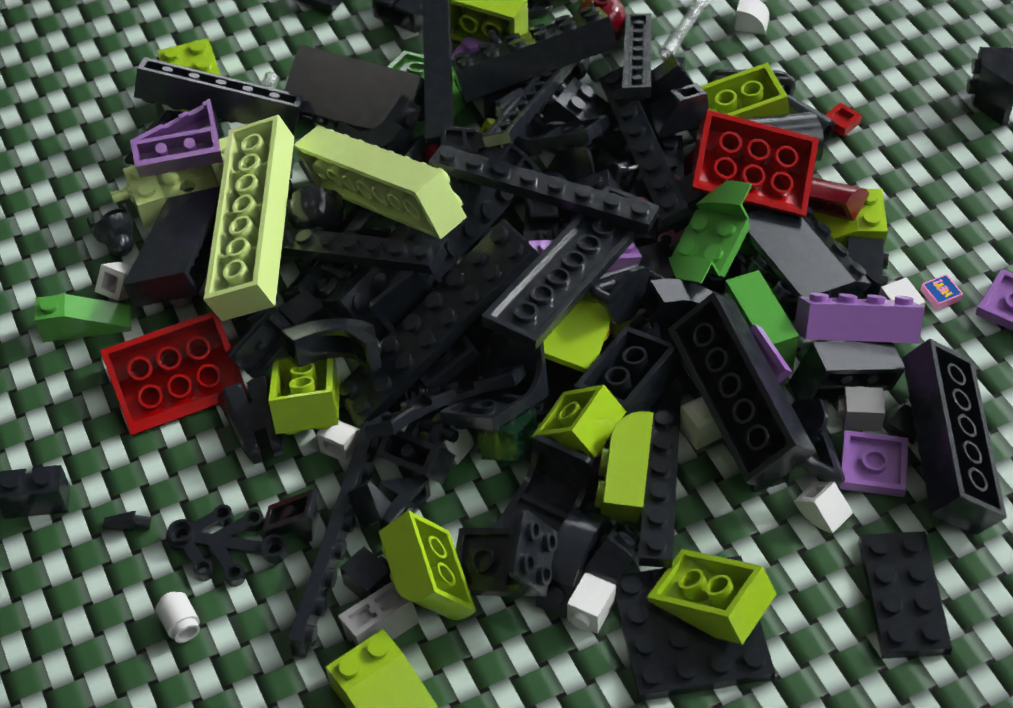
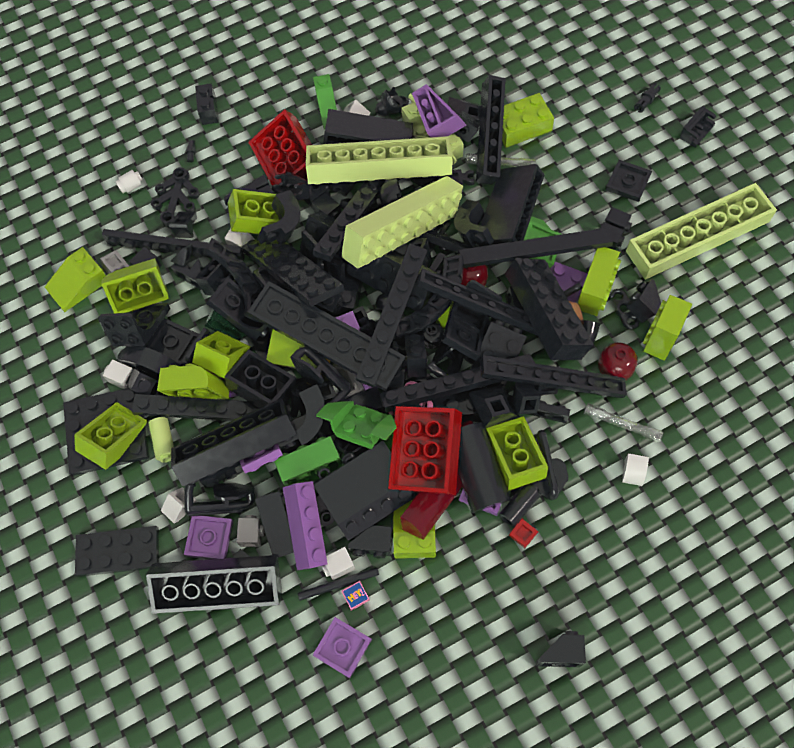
camera: 90 degrees right, 15 degrees up
none -> yellowish green brick [149,417,174,463]
none -> black bar [297,567,380,601]

